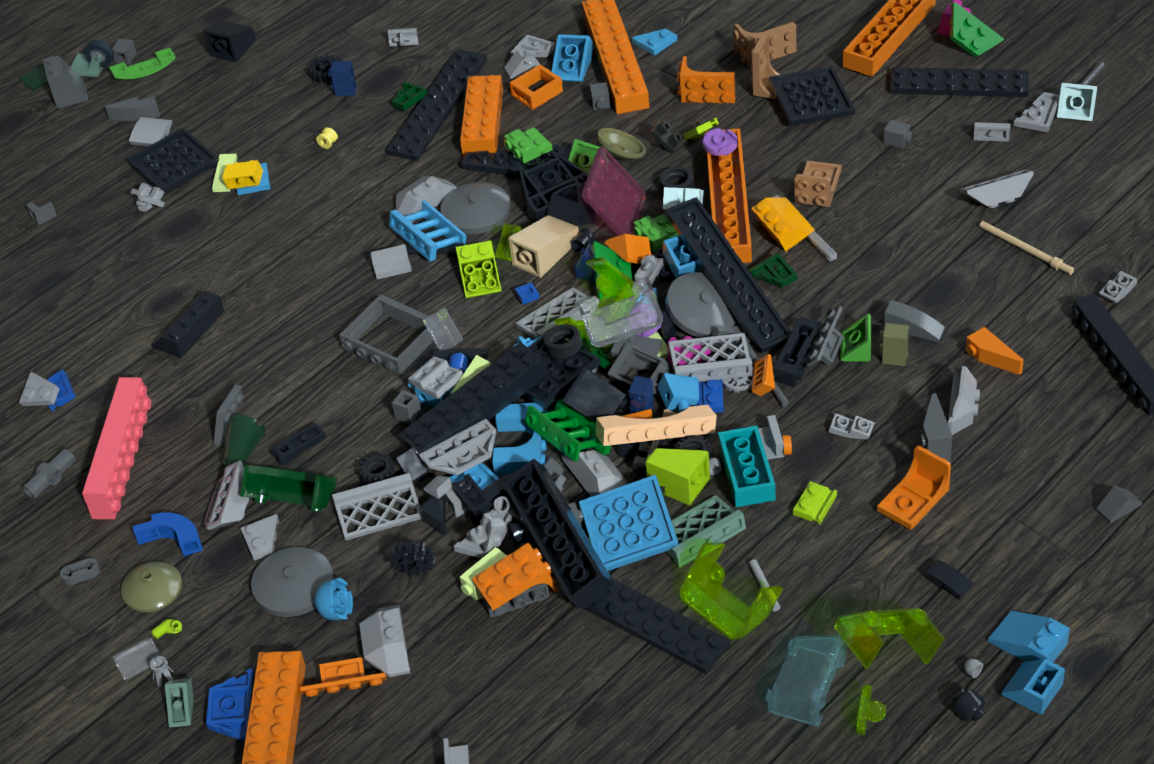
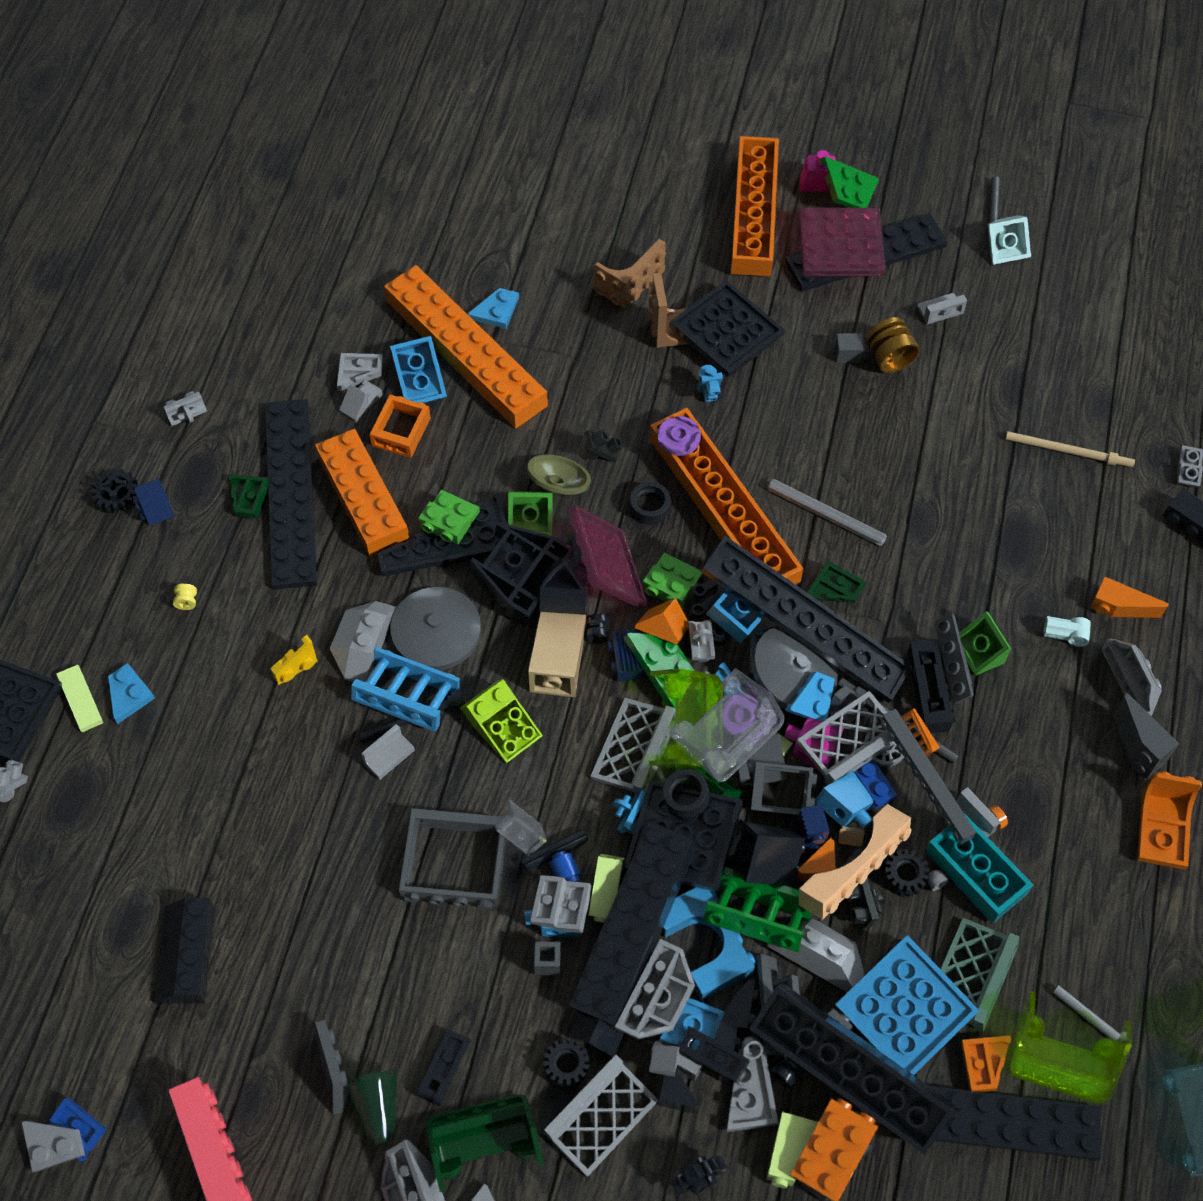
camera: 35 degrees left, 15 degrees up
yellow brick [222,160,263,190] -> none
light grey hips [470,513,505,554] -> none
clear neon green tile [495,223,522,262] -> none
blue plate [515,282,540,305] -> none
dark grey brick [590,82,610,110] -> none
lime slope [645,448,710,506] -> none
light aqua brick [663,187,704,209] -> none
orange bracket [677,56,736,103] -> none
lime plate [682,118,719,141] -> none
light orange slope [752,198,815,252] -> none
lime plate [793,481,837,524] -> none
medium nougat bracket [795,161,842,207] -> none
light grey slope [829,413,875,439] -> none
olive brick [879,323,909,366] -> none
dark grey slope [884,300,945,342] -> none
light grey wedge [960,169,1034,208] -> none
light grey wing [1014,92,1060,132] -> none
none -> yellow wing [270,635,318,685]
none -> dark azure hips [697,365,723,402]
none -> dark azure wing [785,672,835,722]
none -> clear pink plate [799,208,886,276]
none -> pearl gold wheel [865,317,920,373]
none -> dark grey piece [881,709,976,844]
none -> orange wing [960,1036,1011,1092]
none -> light aqua piece [1043,616,1091,647]

